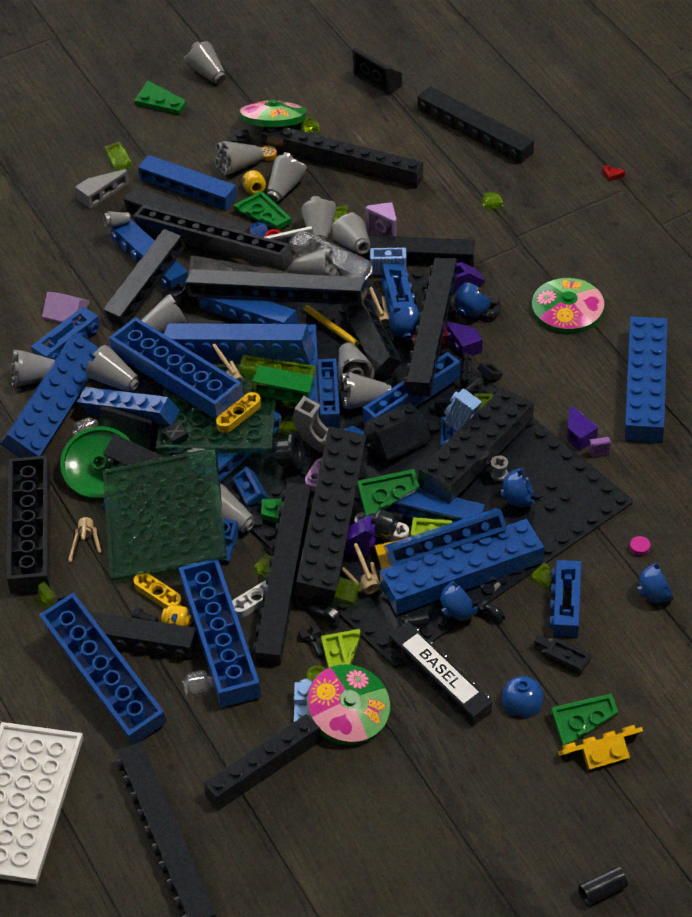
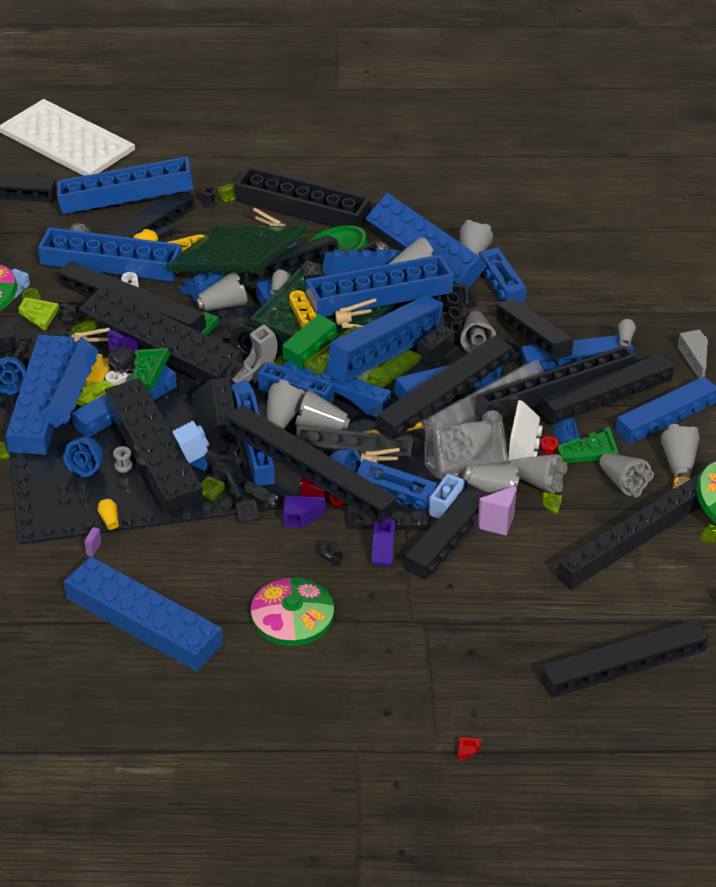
camera: 115 degrees right, 5 degrees down
lavender slope [42,292,90,325] -> none
blue slope [232,467,268,506] -> none
yellow head [242,170,266,195] -> none
blue cylinder [453,282,490,318] -> none
clear neon green tile [483,192,503,209] -> none
dark purple slope [567,406,598,451] -> none
none -> yellow cone [97,499,119,530]

